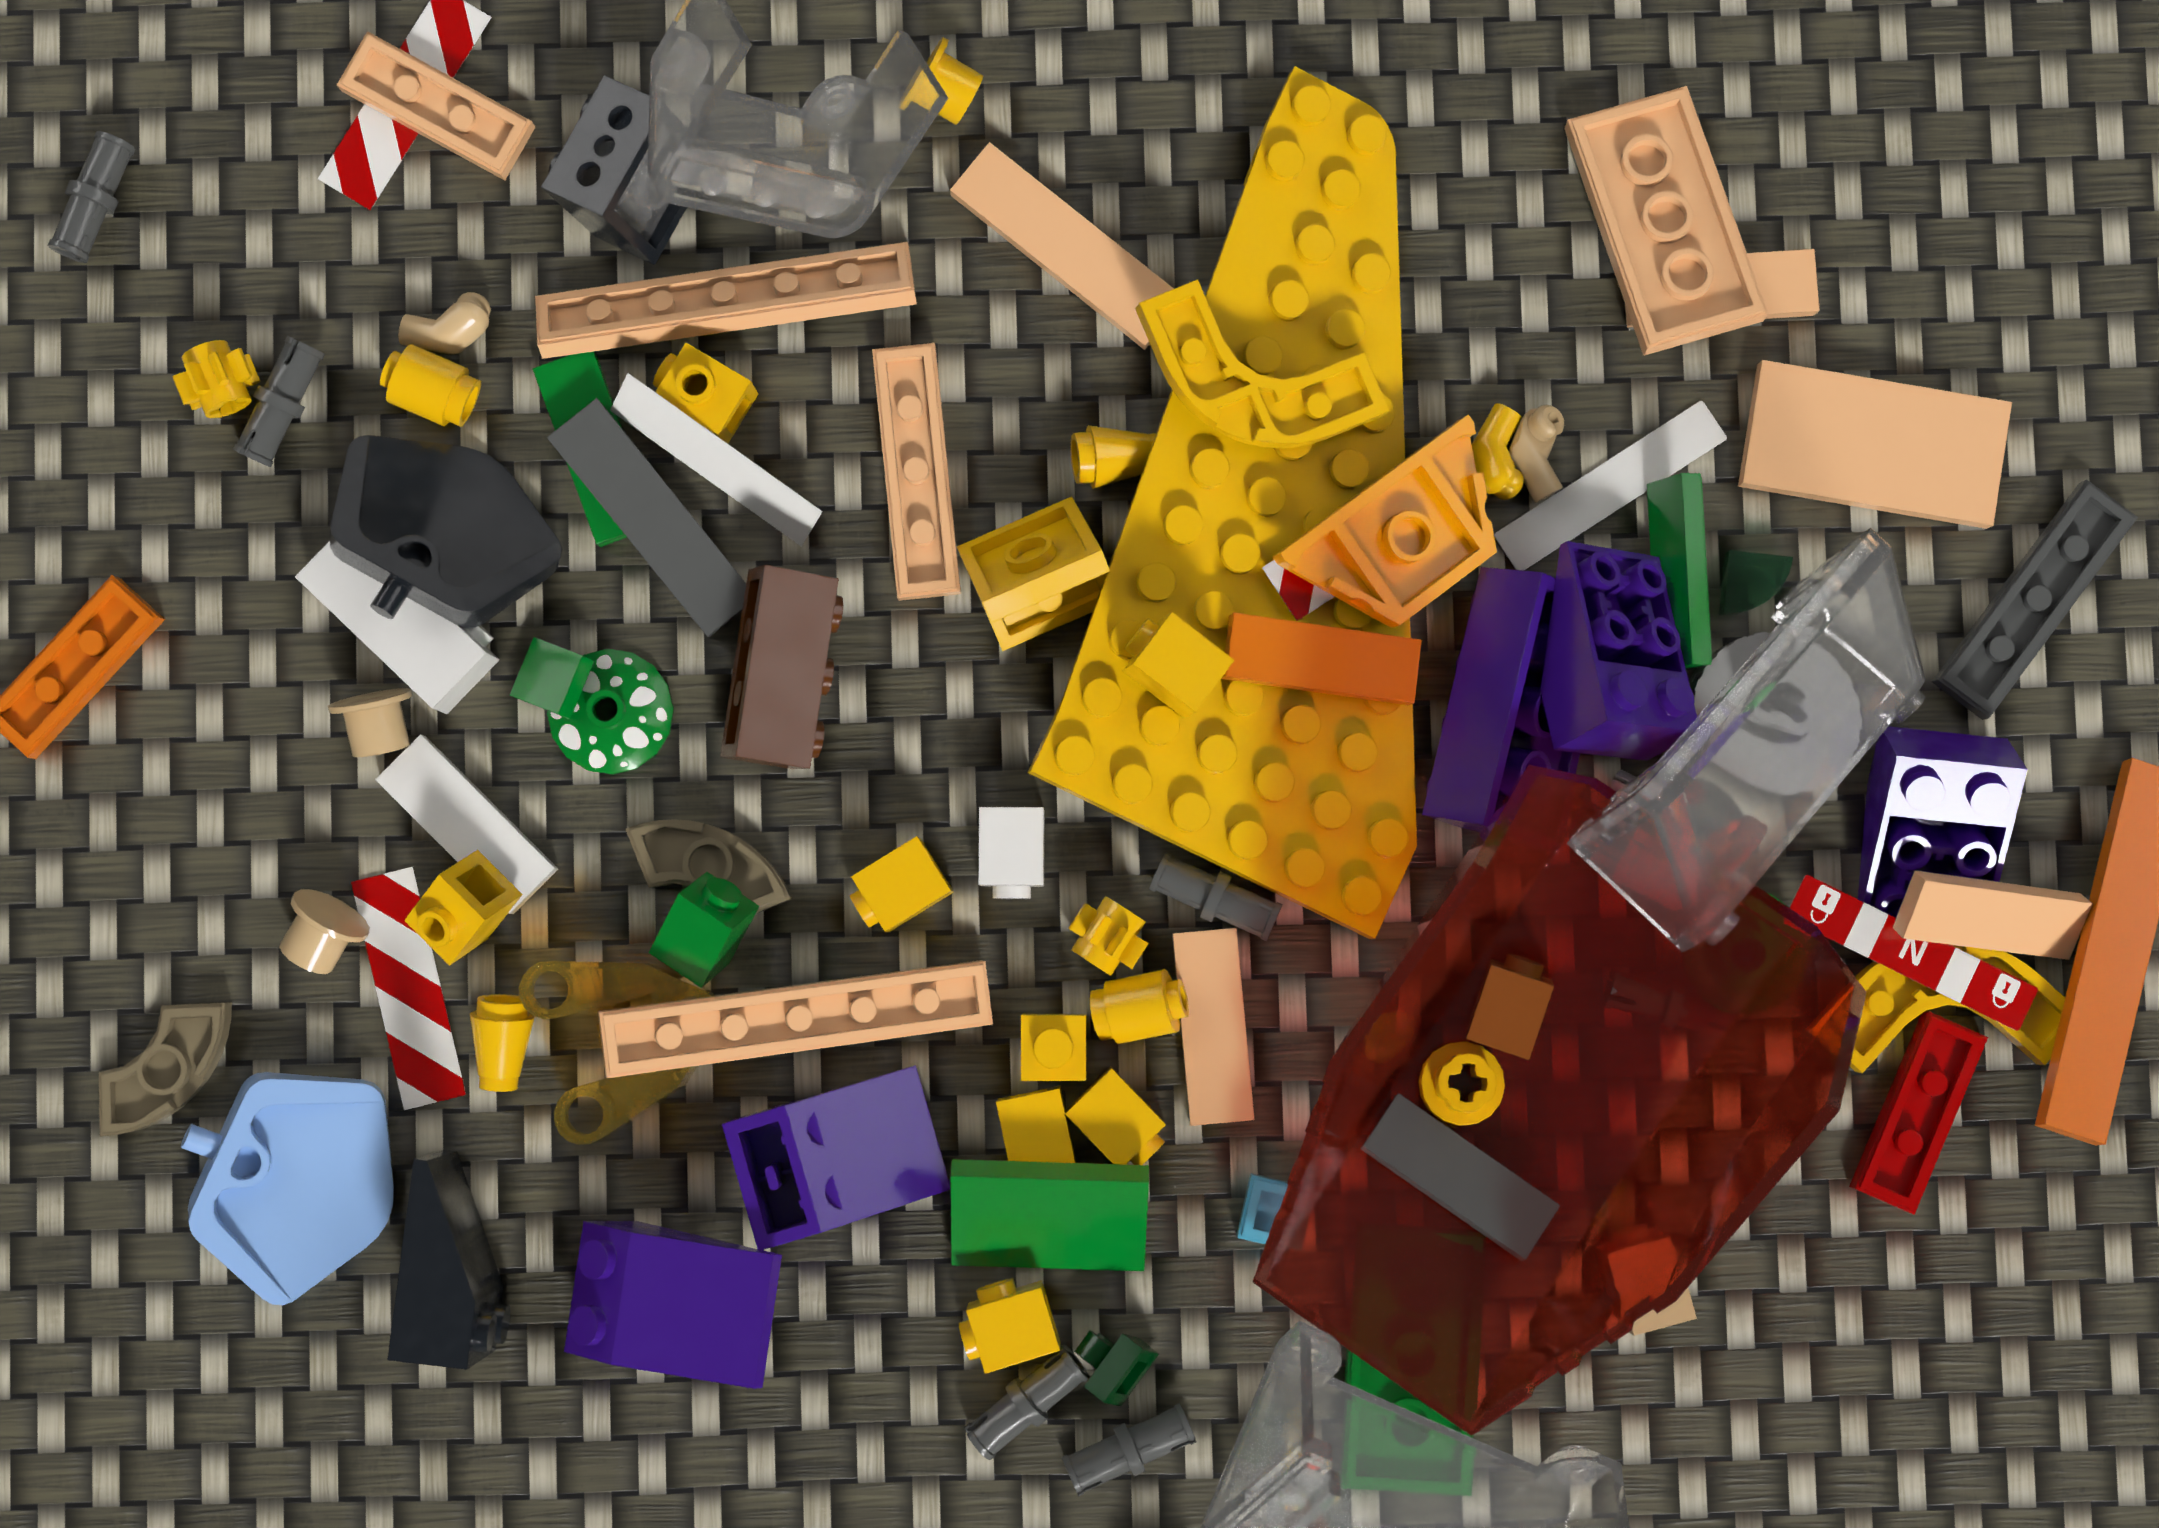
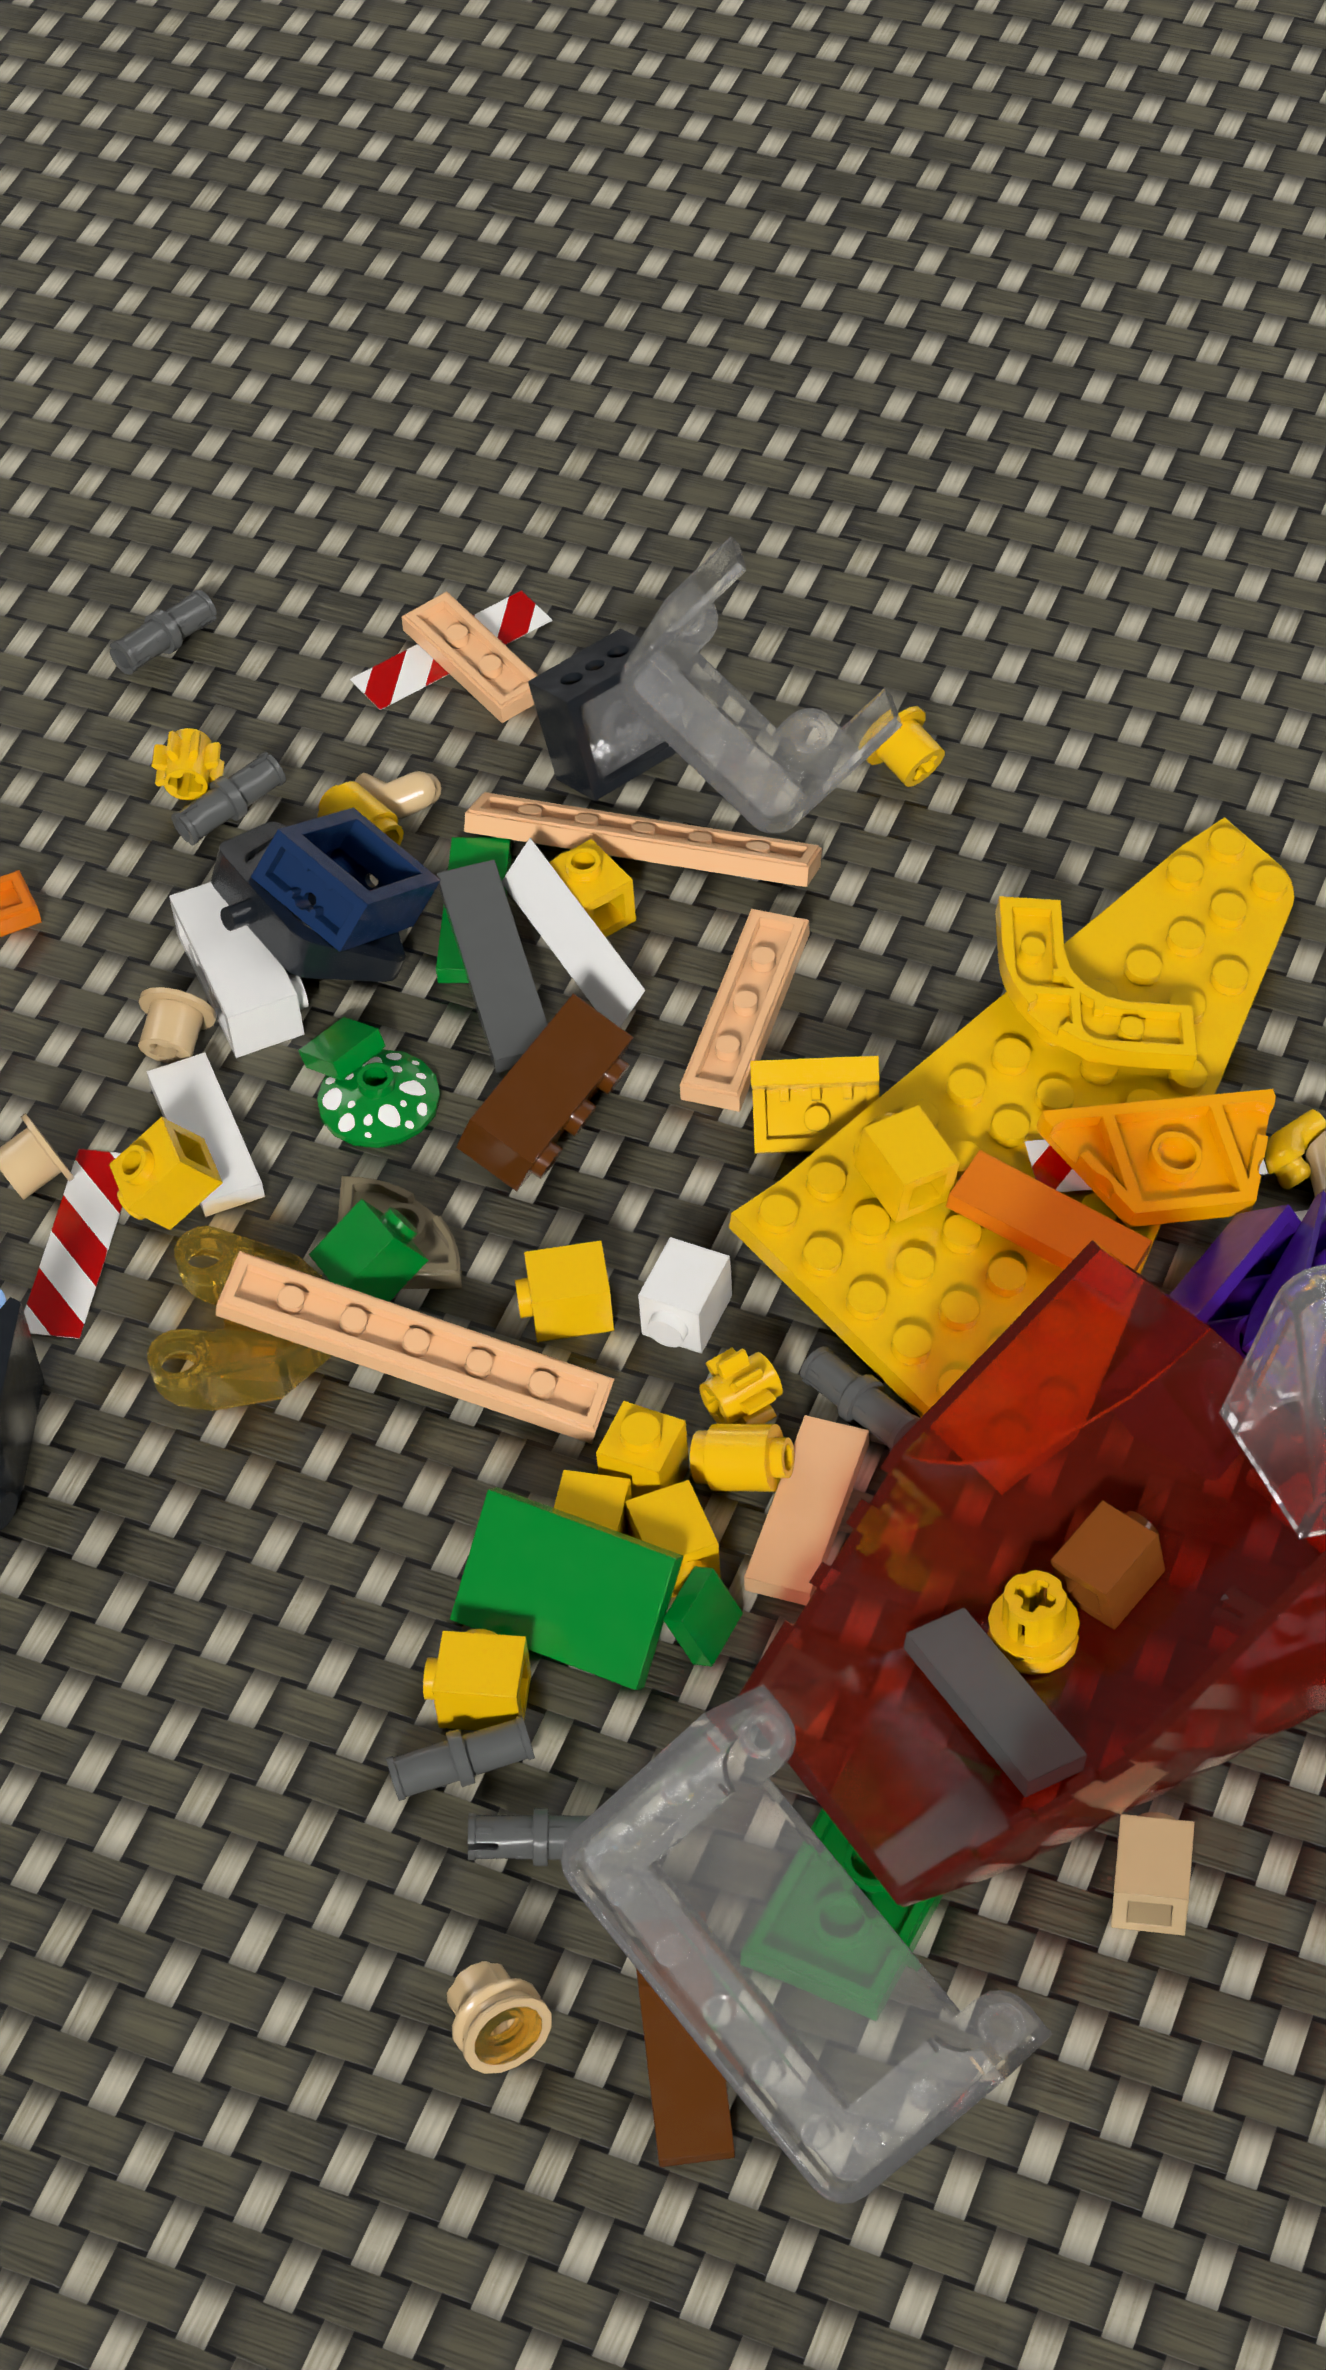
camera: 25 degrees right, 35 degrees down
yellow cone [470,994,535,1092] -> none
dark purple slope [564,1221,782,1389] -> none
dark purple slope [722,1065,951,1250] -> none
light nougat tile [950,142,1174,350] -> none
yellow cone [1071,425,1156,489] -> none
dark green tile [1074,1330,1159,1406] -> none
none -> dark blue window [251,807,441,952]
none -> green tile [663,1566,743,1667]

